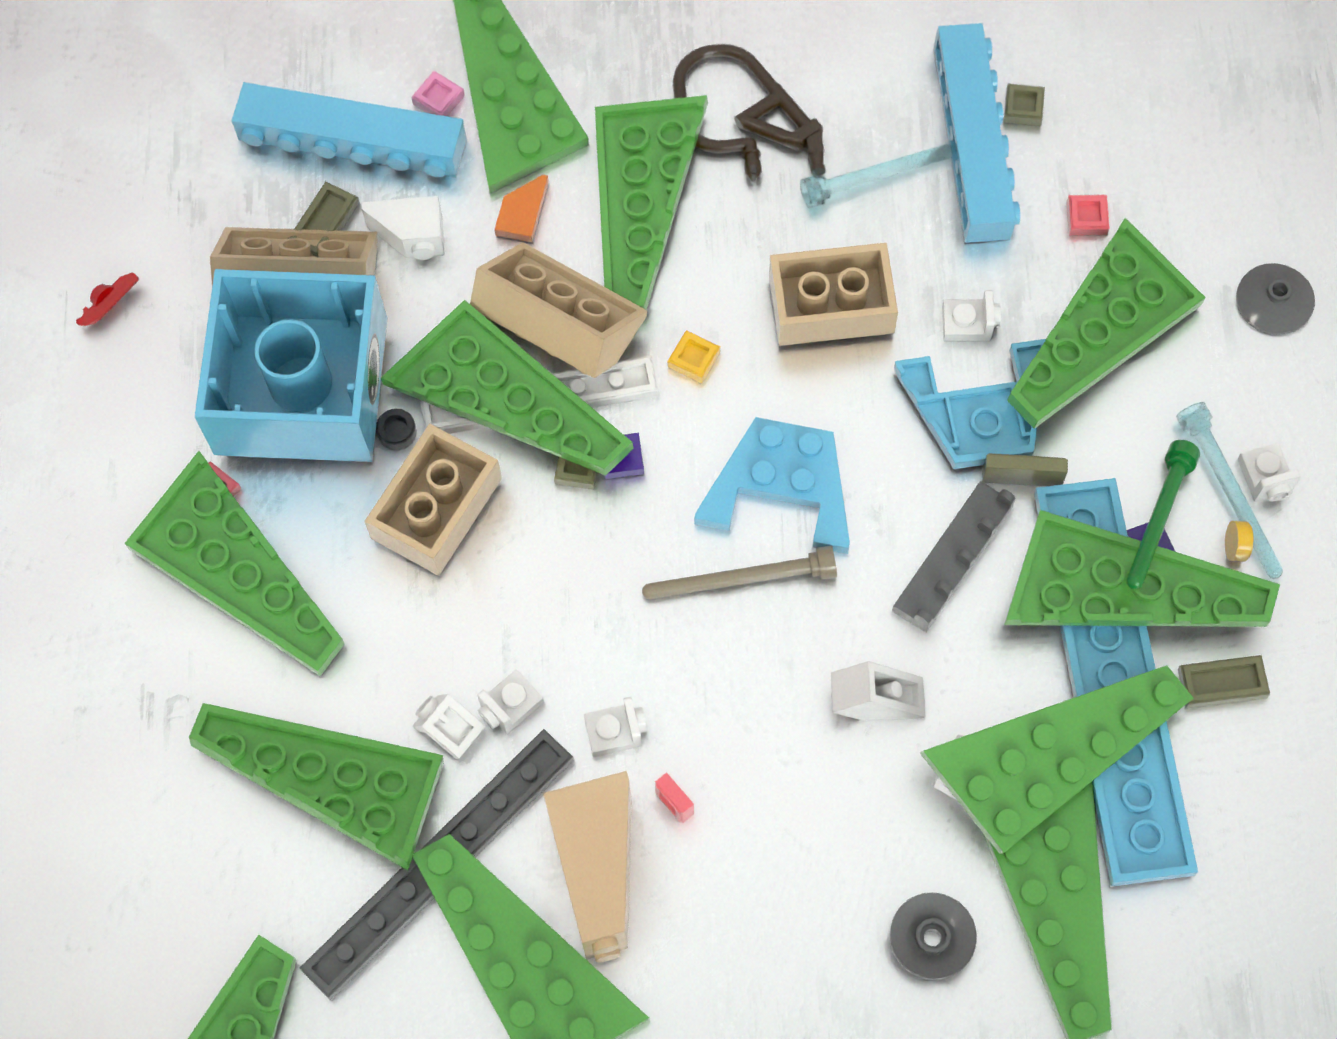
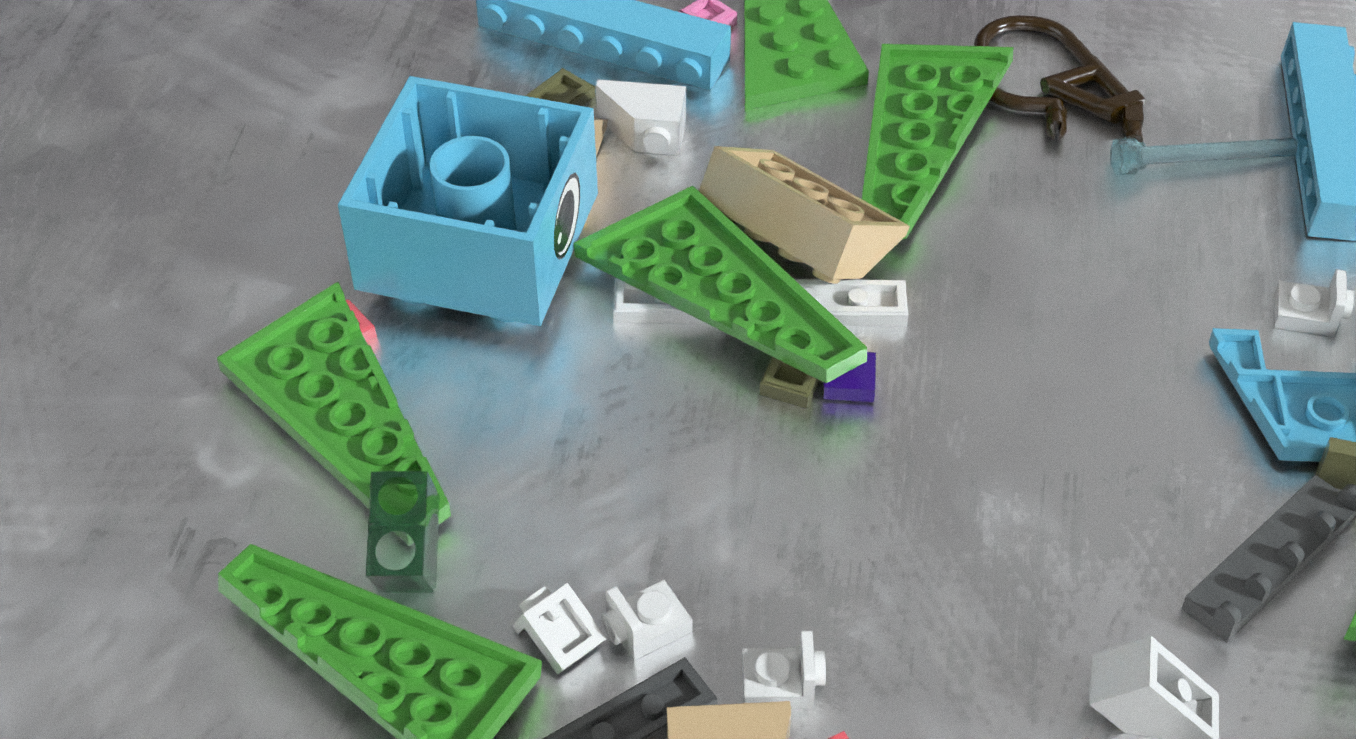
camera: 10 degrees right, 20 degrees down
red piece [76,272,139,327] -> none
tan brick [364,423,502,576] -> none
black tile [376,409,417,450] -> none
orange tile [494,175,549,243] -> none
dark tan piece [642,545,837,599] -> none
yellow tile [667,330,720,383] -> none
medium azure wing [694,417,850,554] -> none
tan brick [769,242,898,346] -> none
none -> clear green piece [366,471,440,593]

